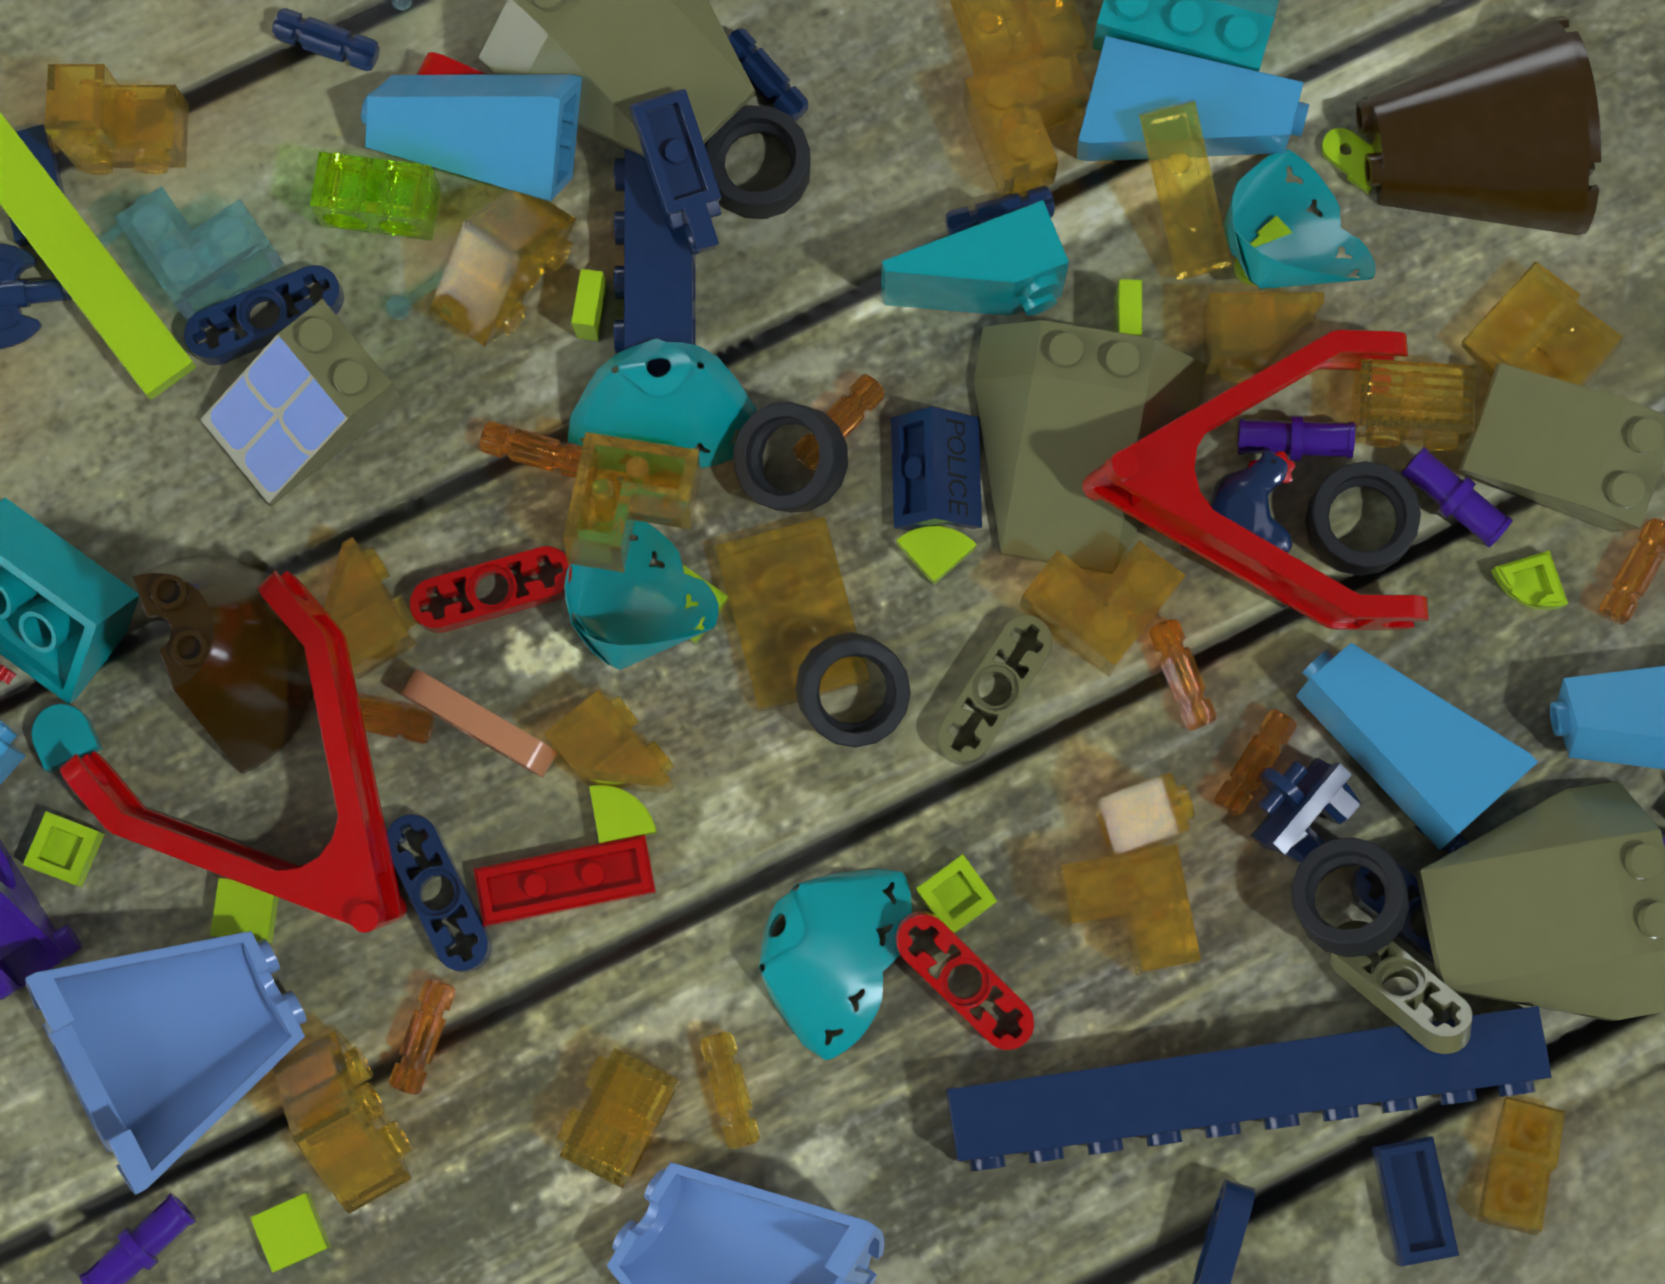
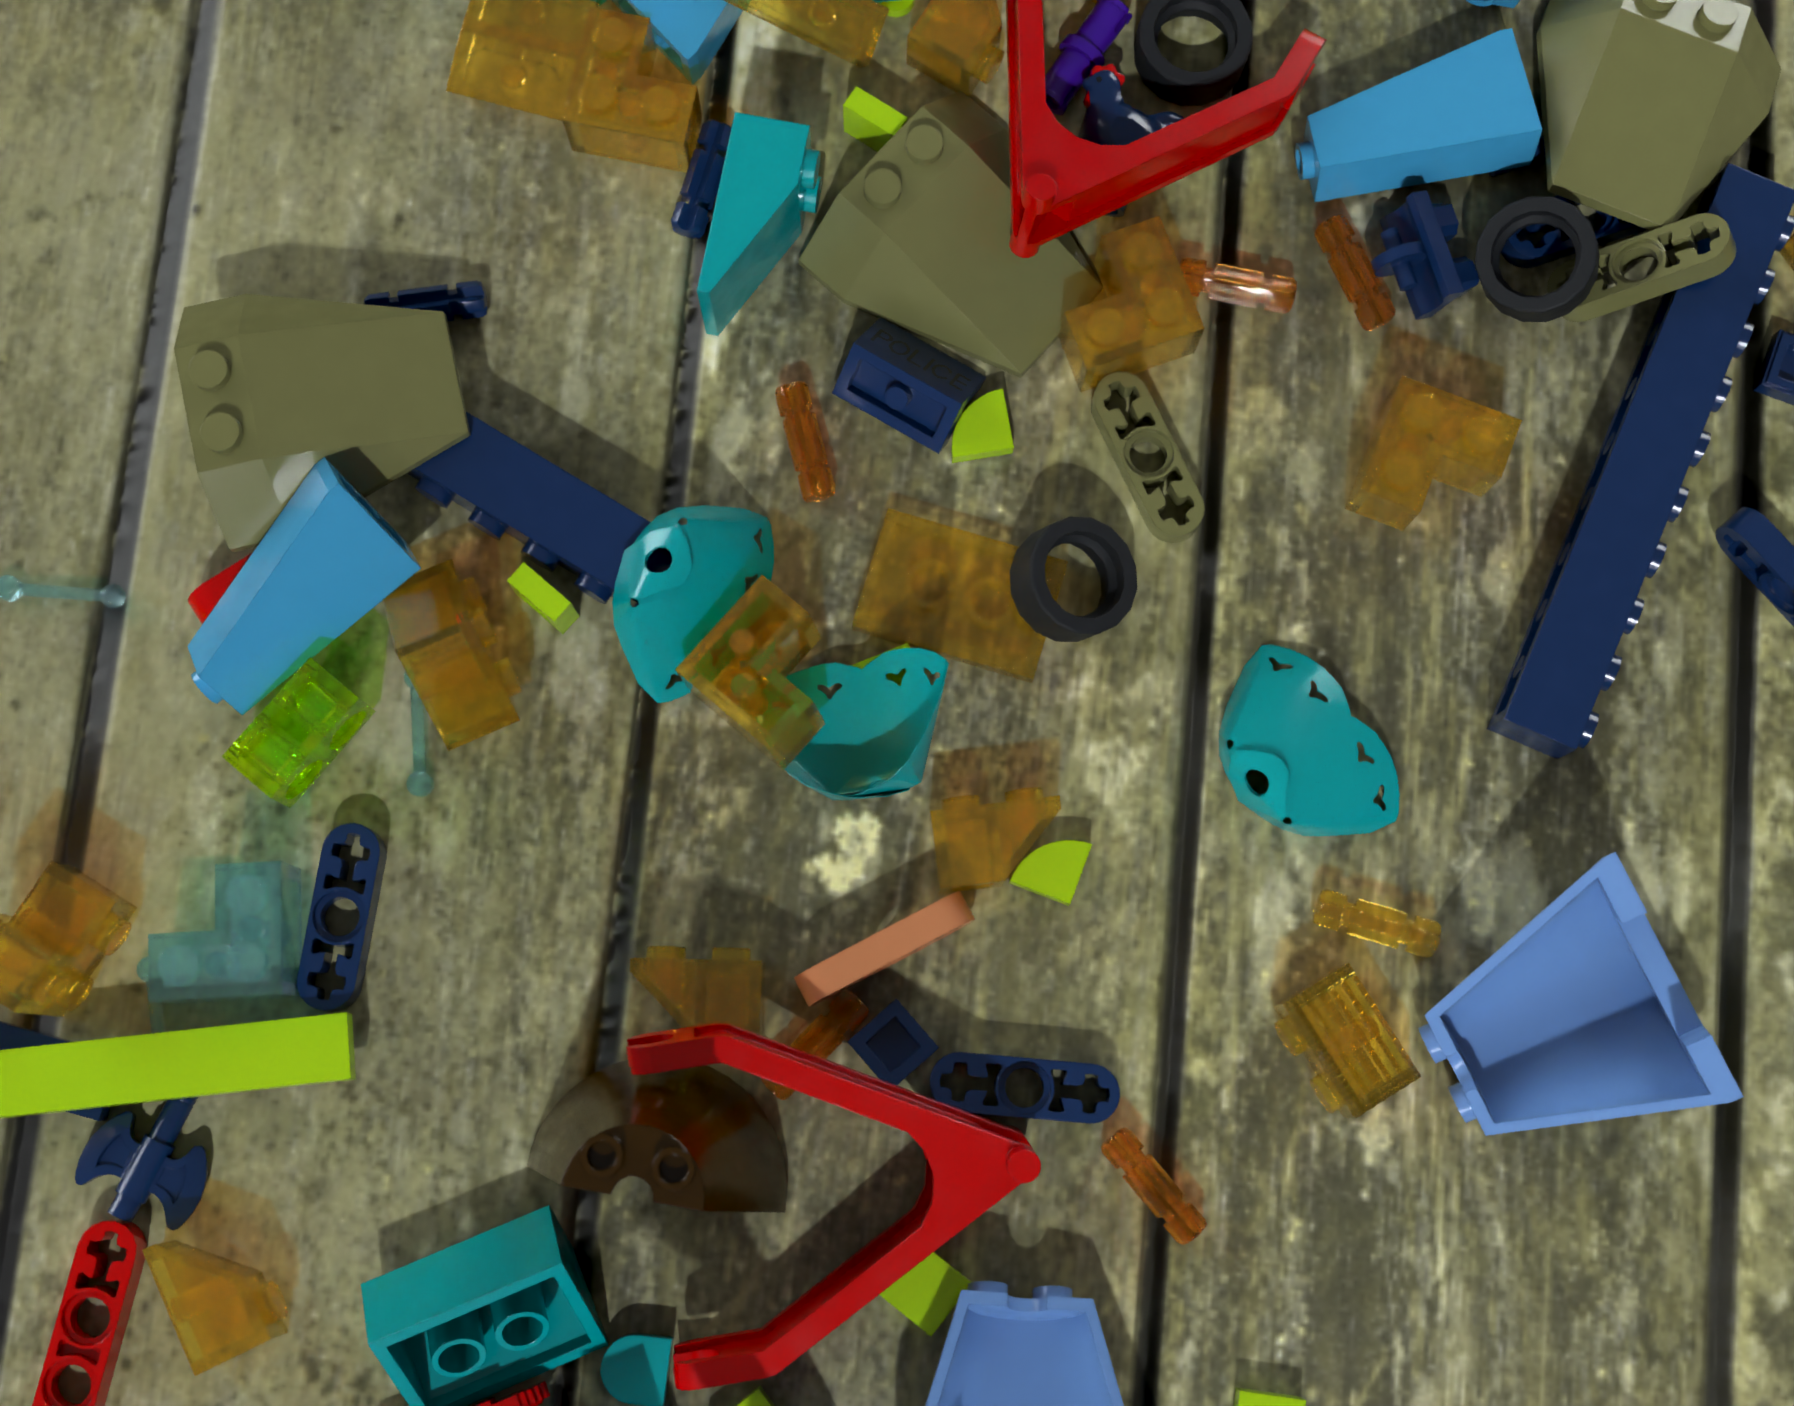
camera: 65 degrees left, 0 degrees up
slope [200,299,404,506] -> none
dark blue axle [272,8,380,71] -> none
clear yellow brick [273,1030,412,1214] -> none
red beam [410,546,572,633] -> none
red tile [473,835,657,927] -> none
clear orange axle [479,421,591,479] -> none
dark blue hinge [629,88,722,255] -> none
black tyre [705,105,811,219] -> none
black tyre [733,402,848,513] -> none
red beam [895,911,1034,1050] -> none
lime tile [916,854,997,933] -> none
clear yellow slope [1094,772,1195,861] -> none
none -> dark blue tile [847,999,939,1085]

